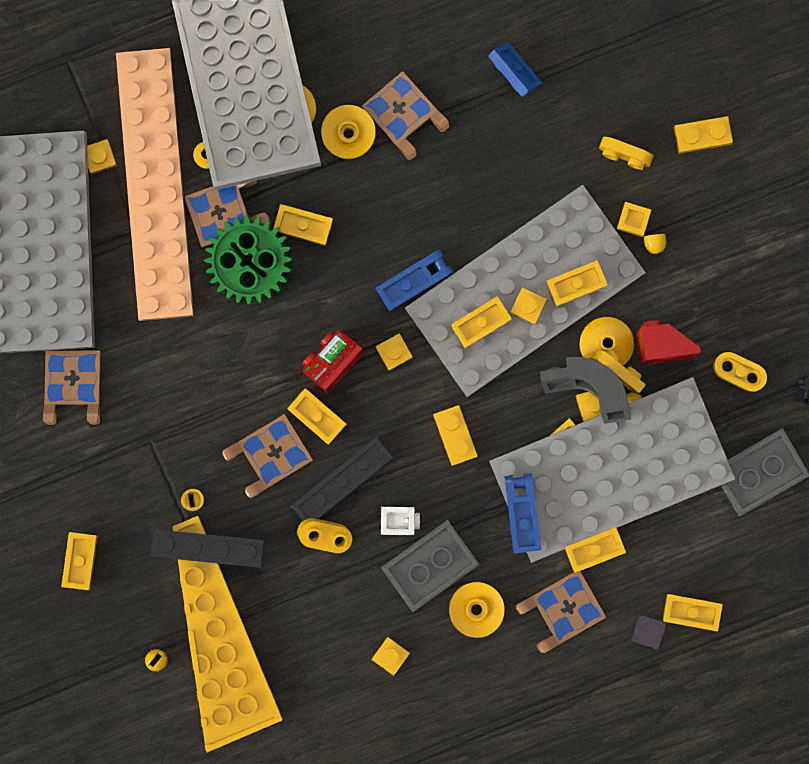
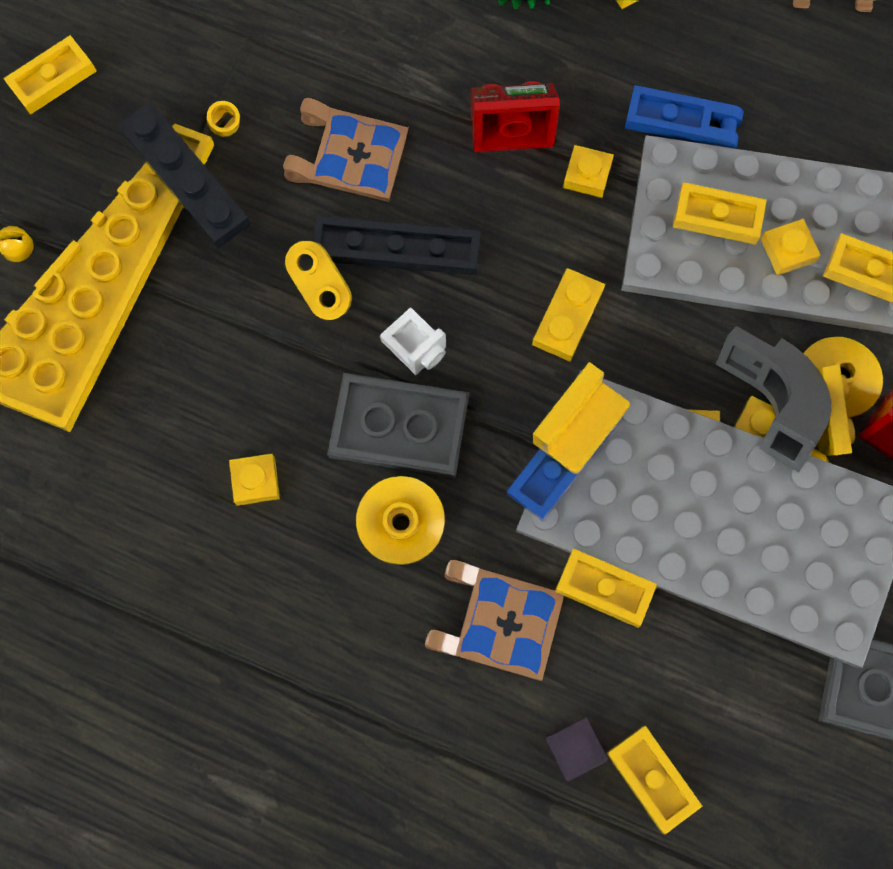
camera: 45 degrees right, 10 degrees down
yellow plate [287,388,347,445] -> none
none -> yellow panel [533,362,630,474]

